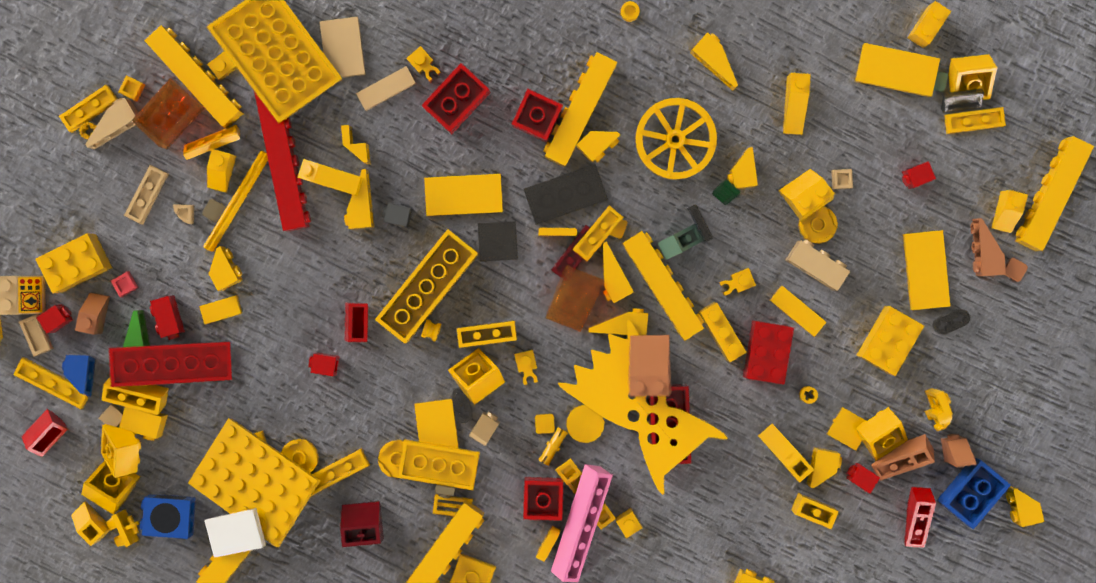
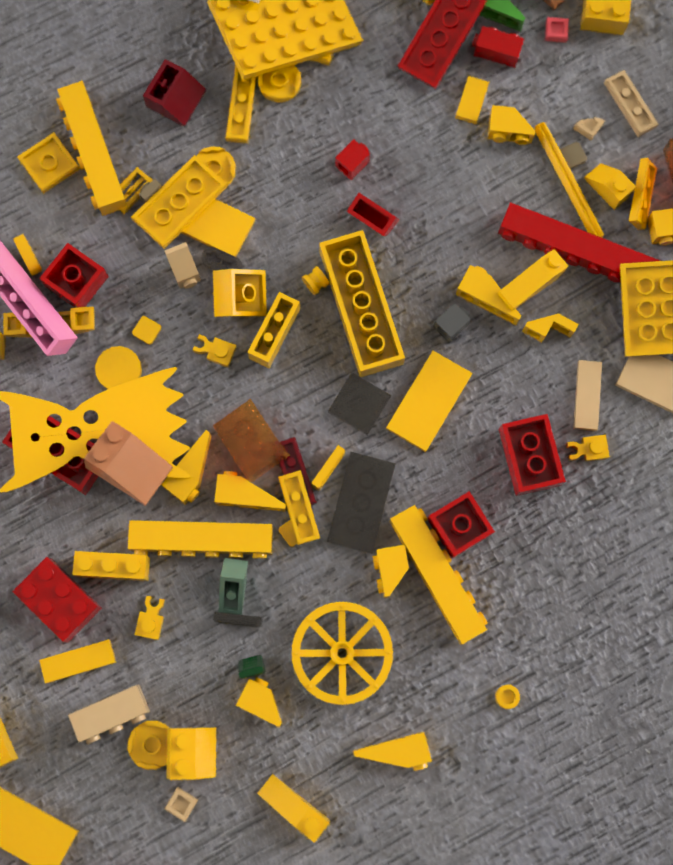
camera: 125 degrees right, 10 degrees down
yellow pin [538,427,568,466] -> none

